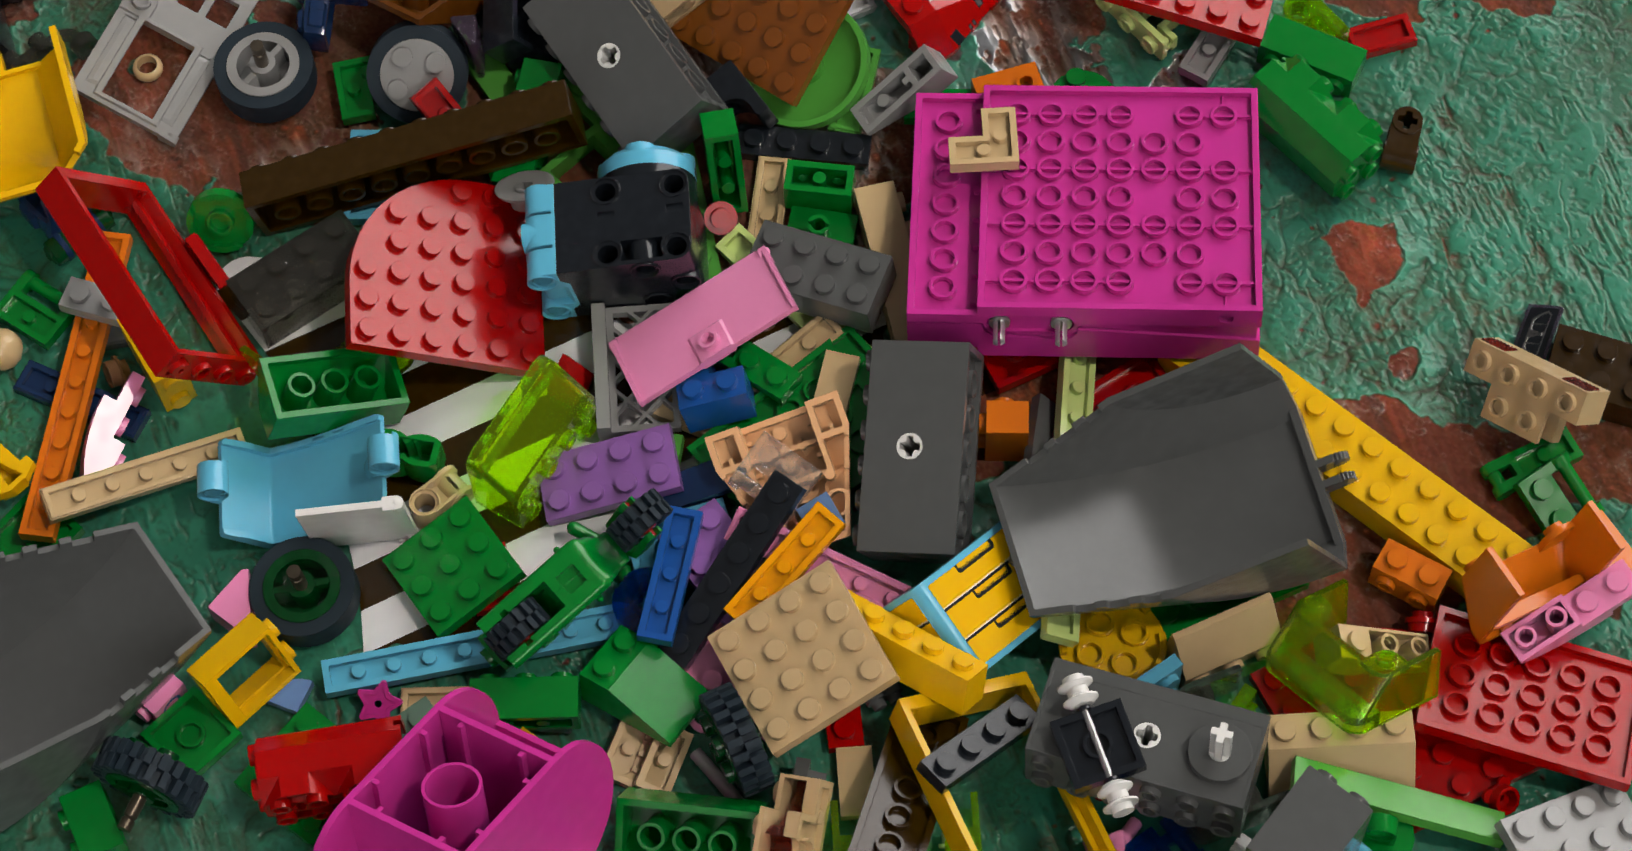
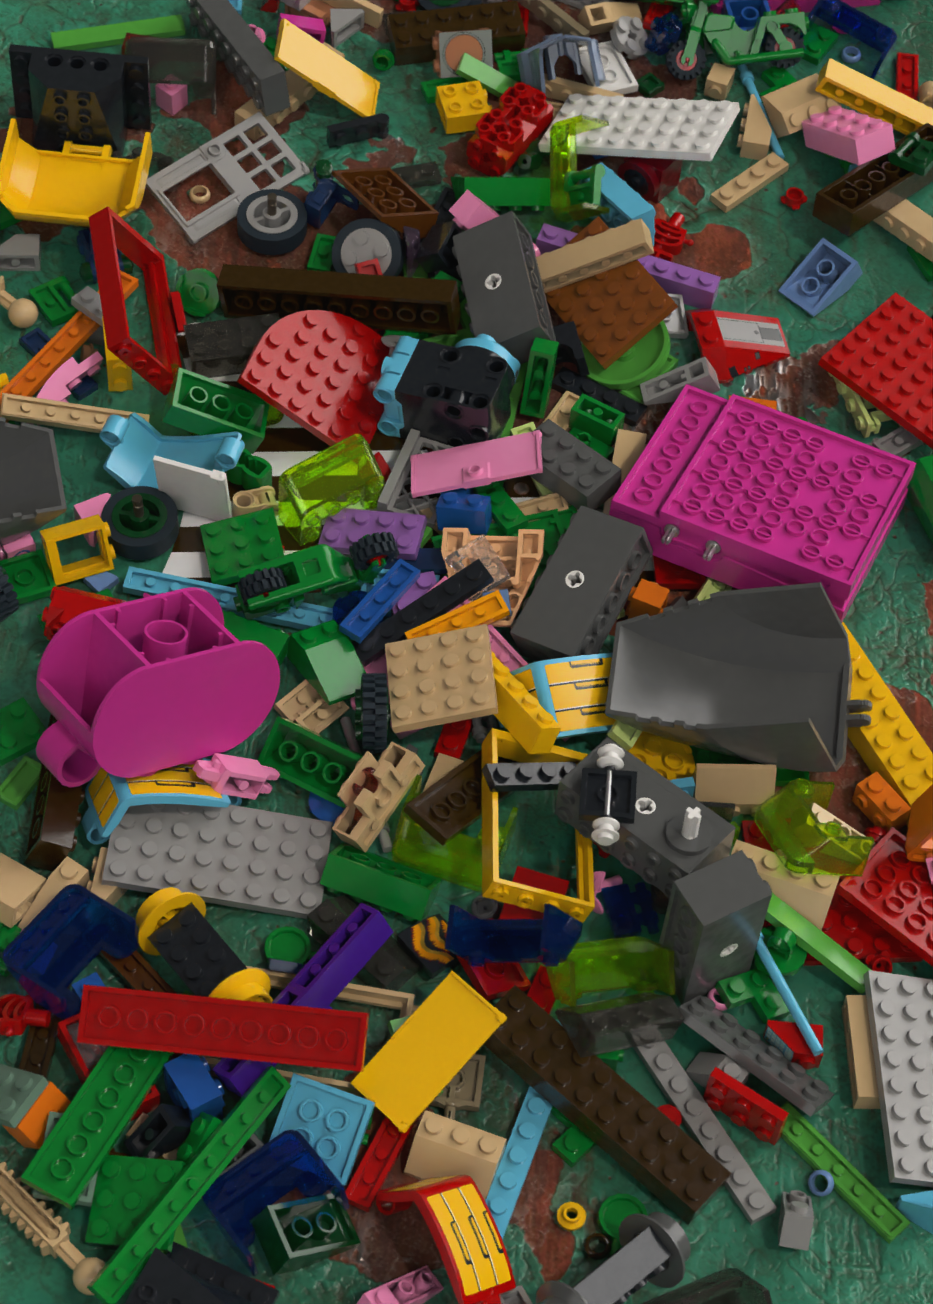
camera: 15 degrees right, 10 degrees down
red plate [703,201,738,235] -> none
tan tile [814,349,861,415] -> none
tan plate [948,107,1020,173] -> none

